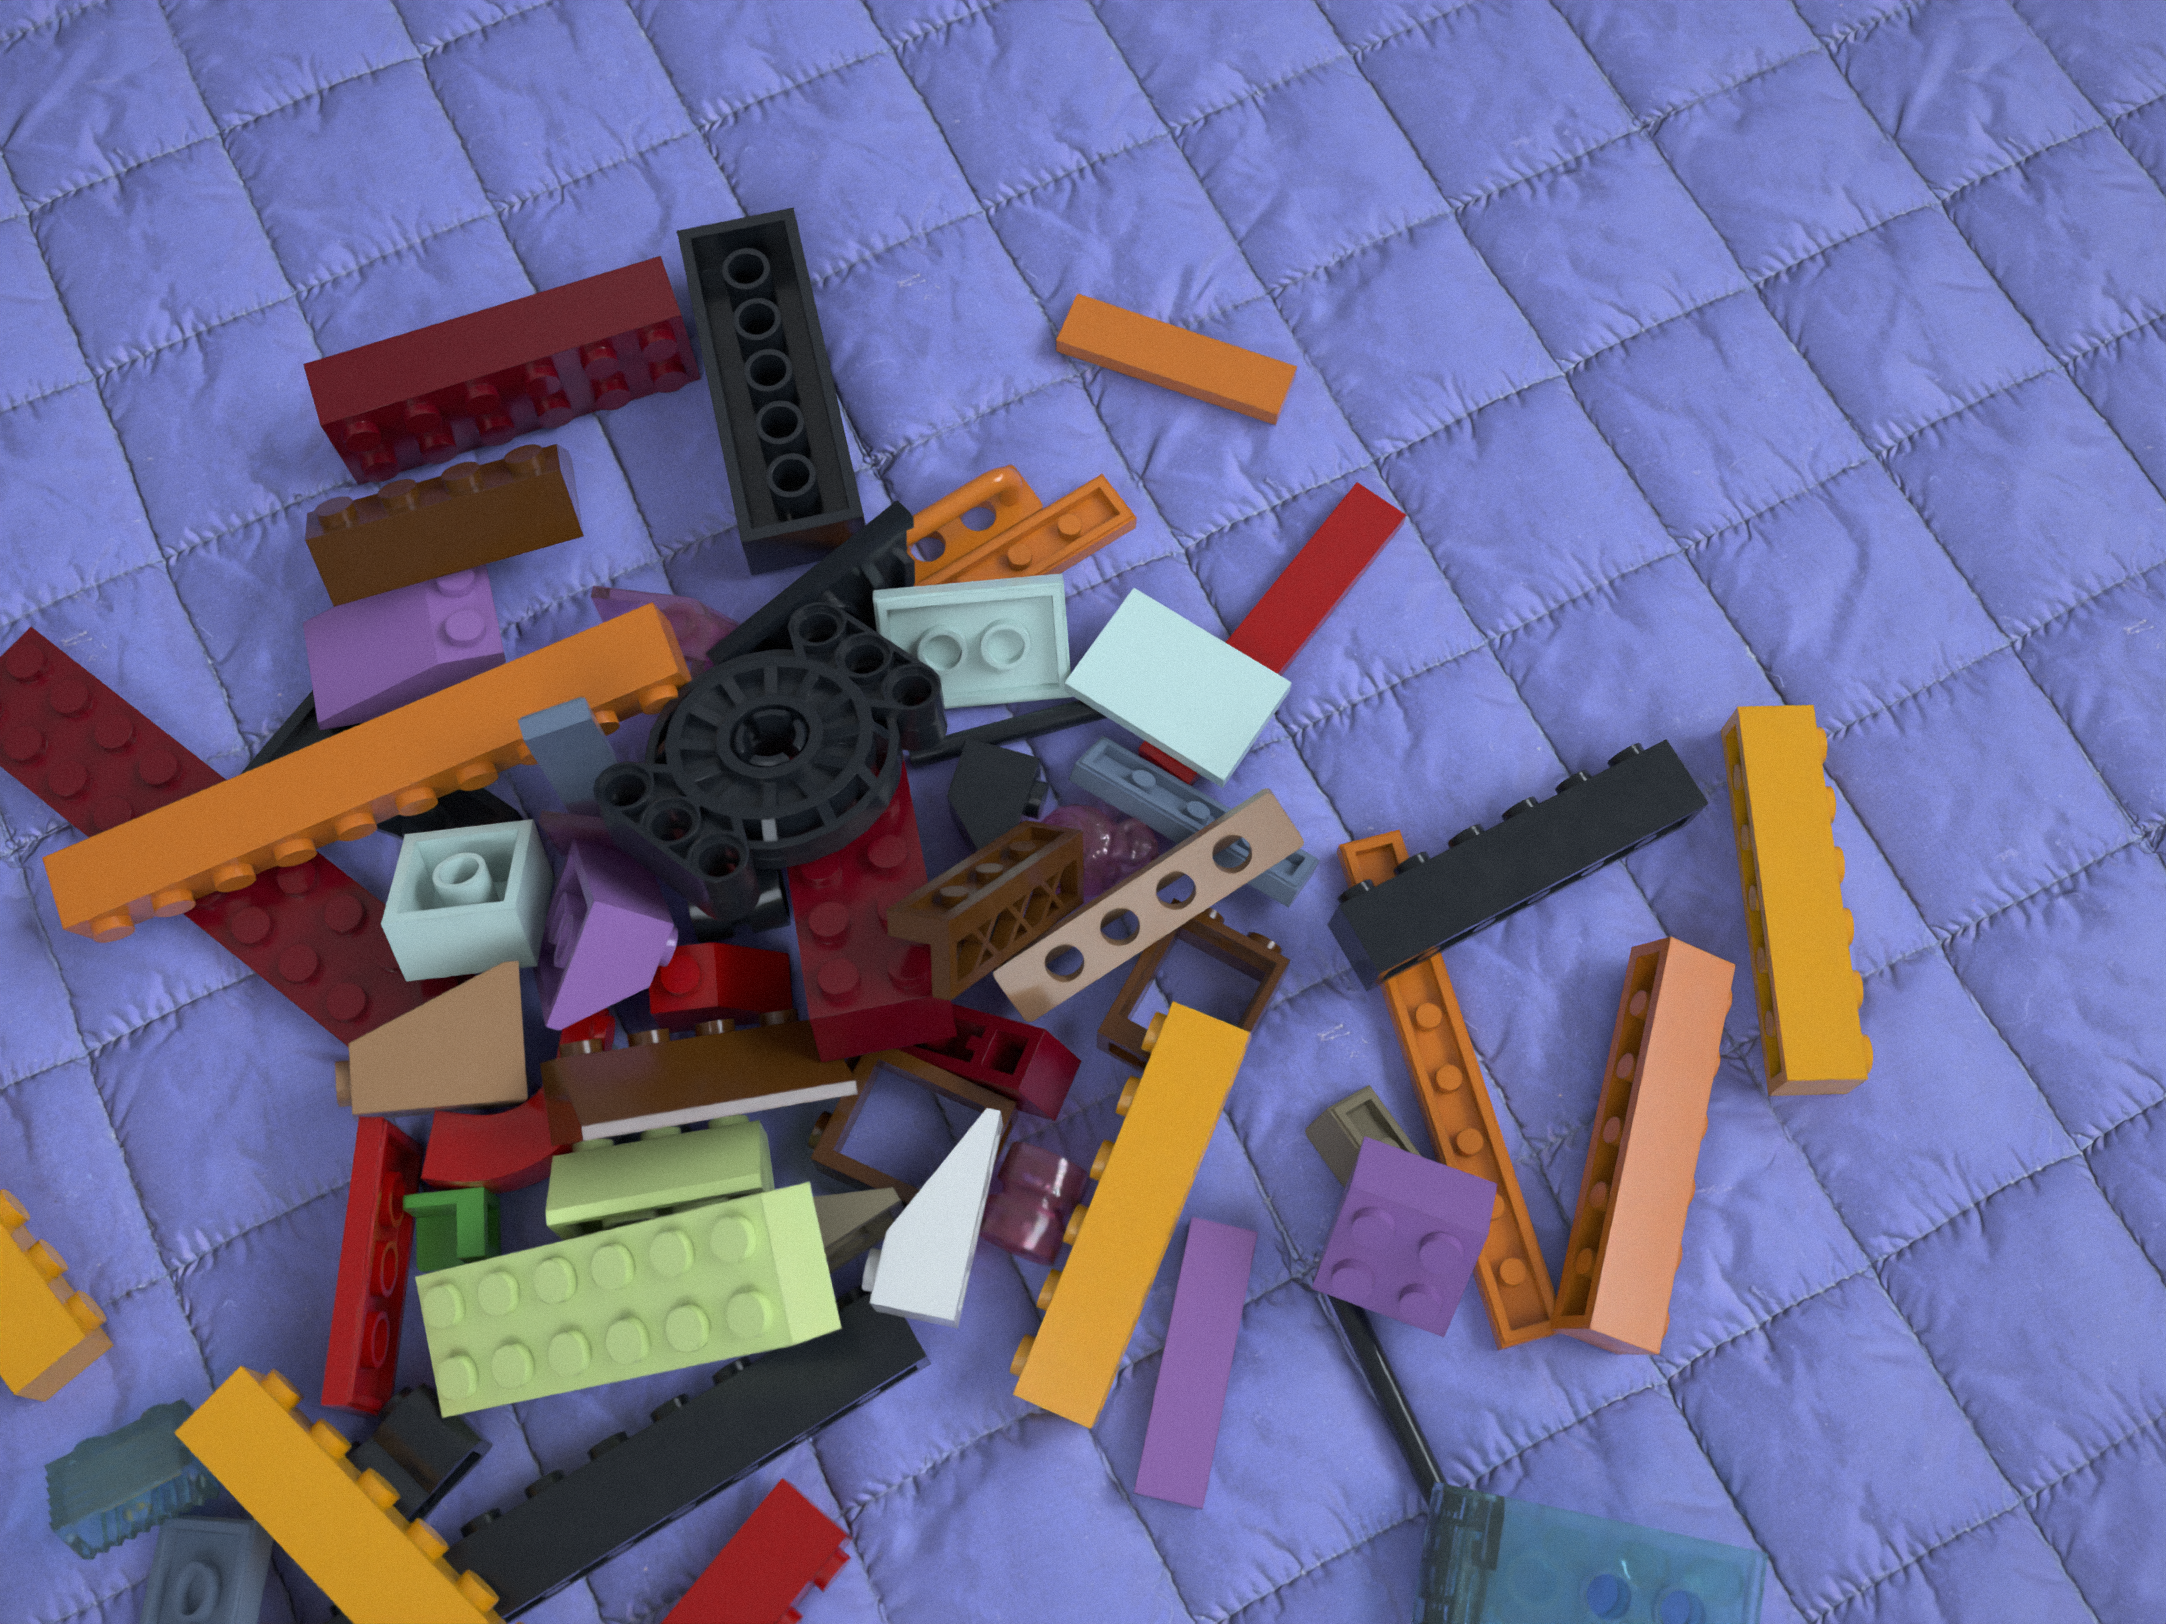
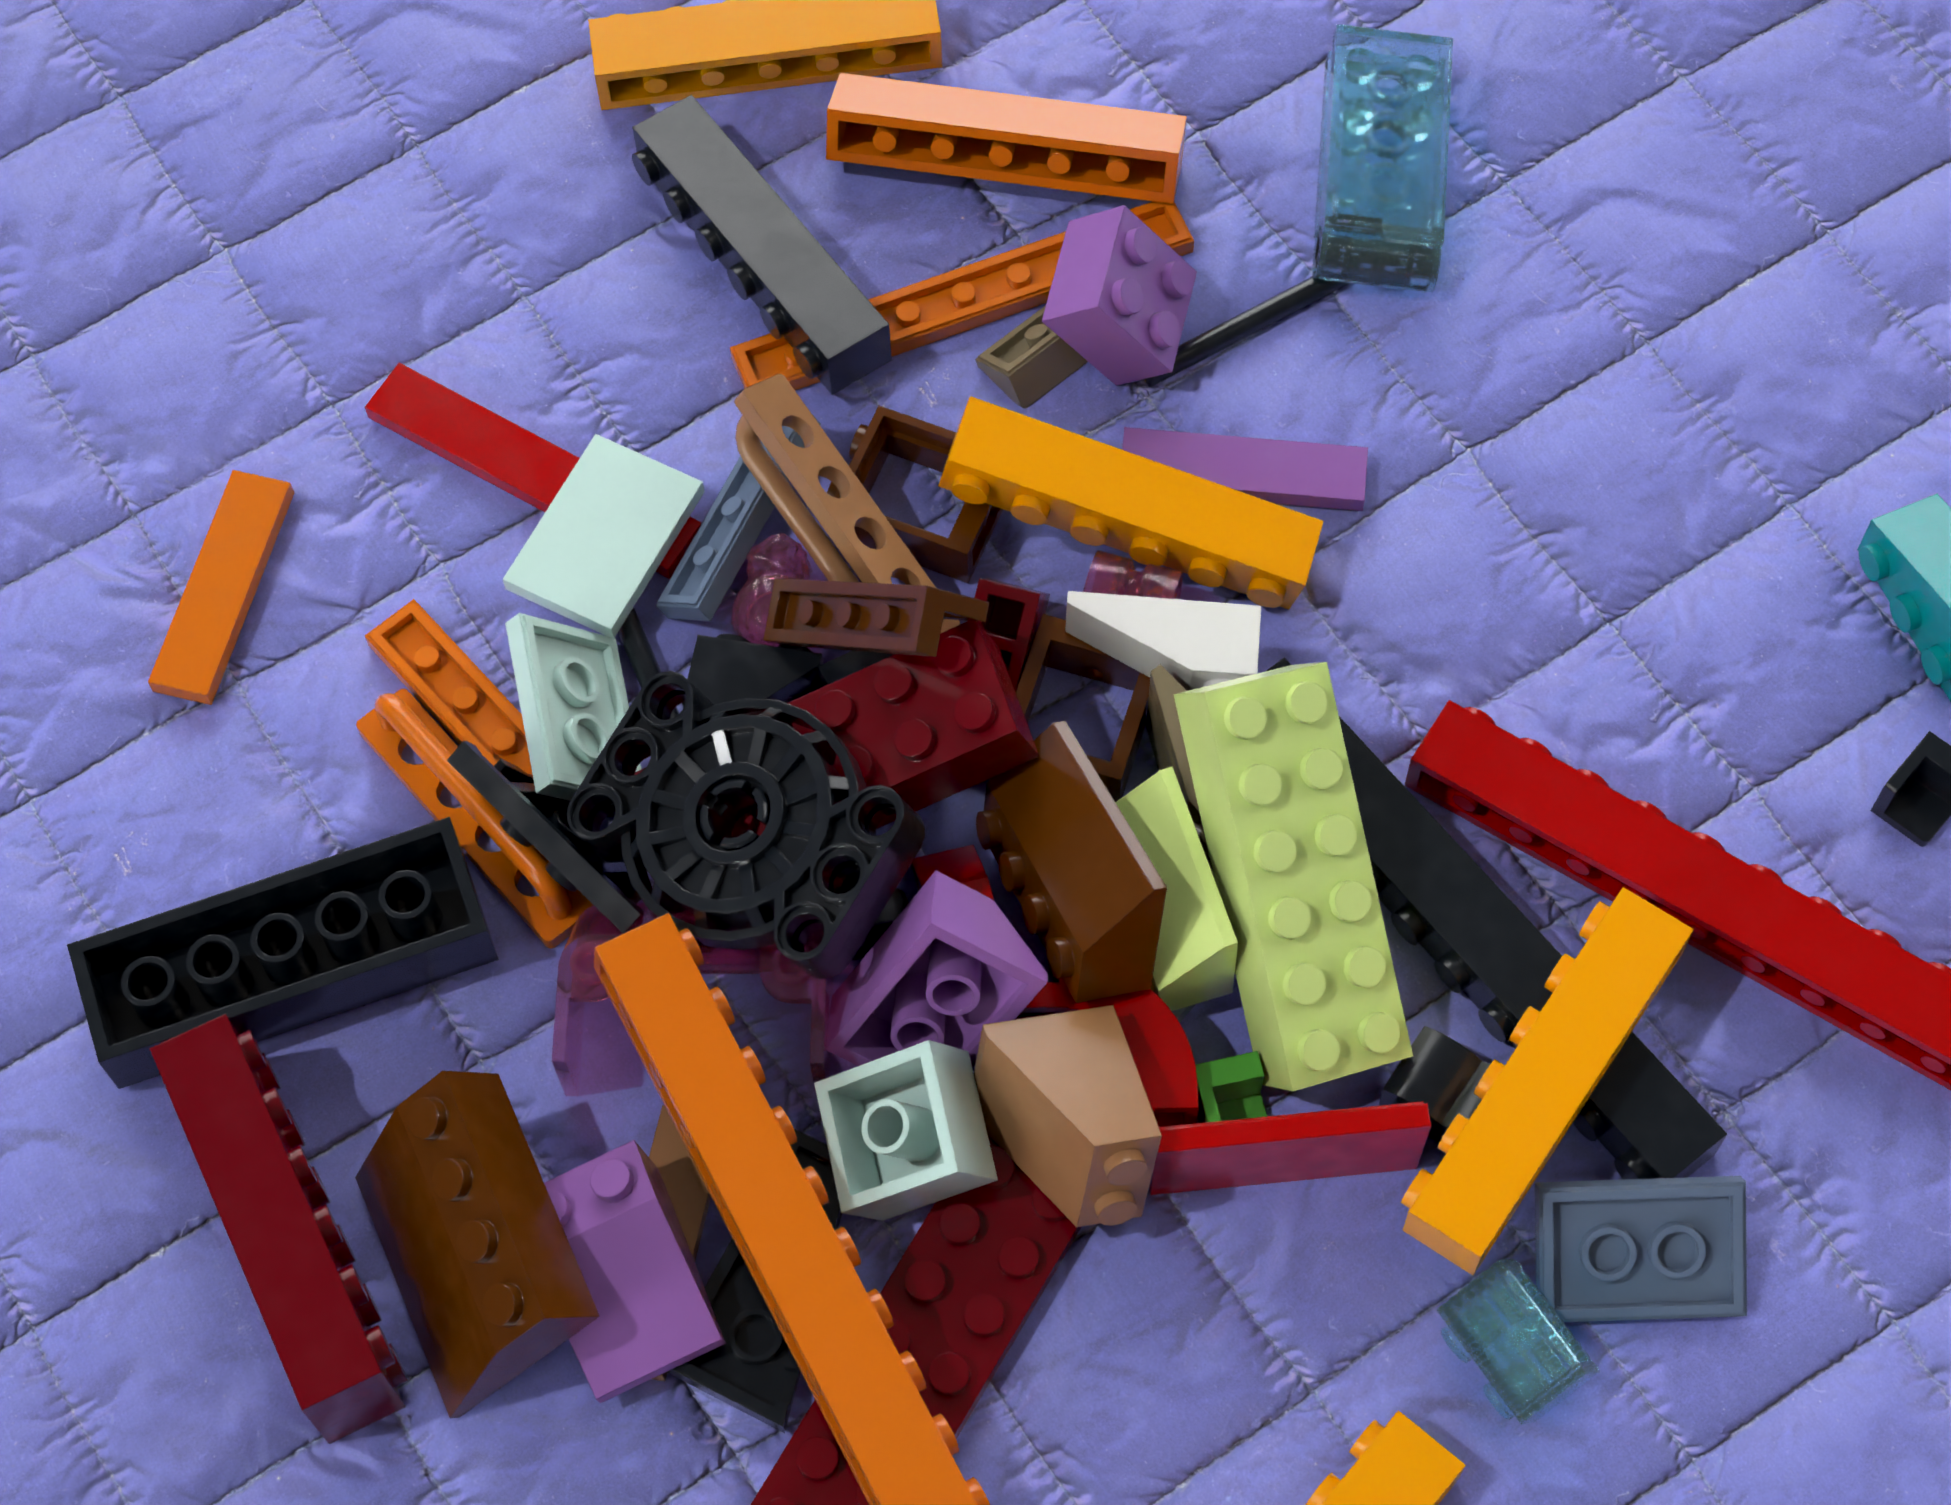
camera: 95 degrees left, 5 degrees down
sand blue tile [518,697,620,835] -> none

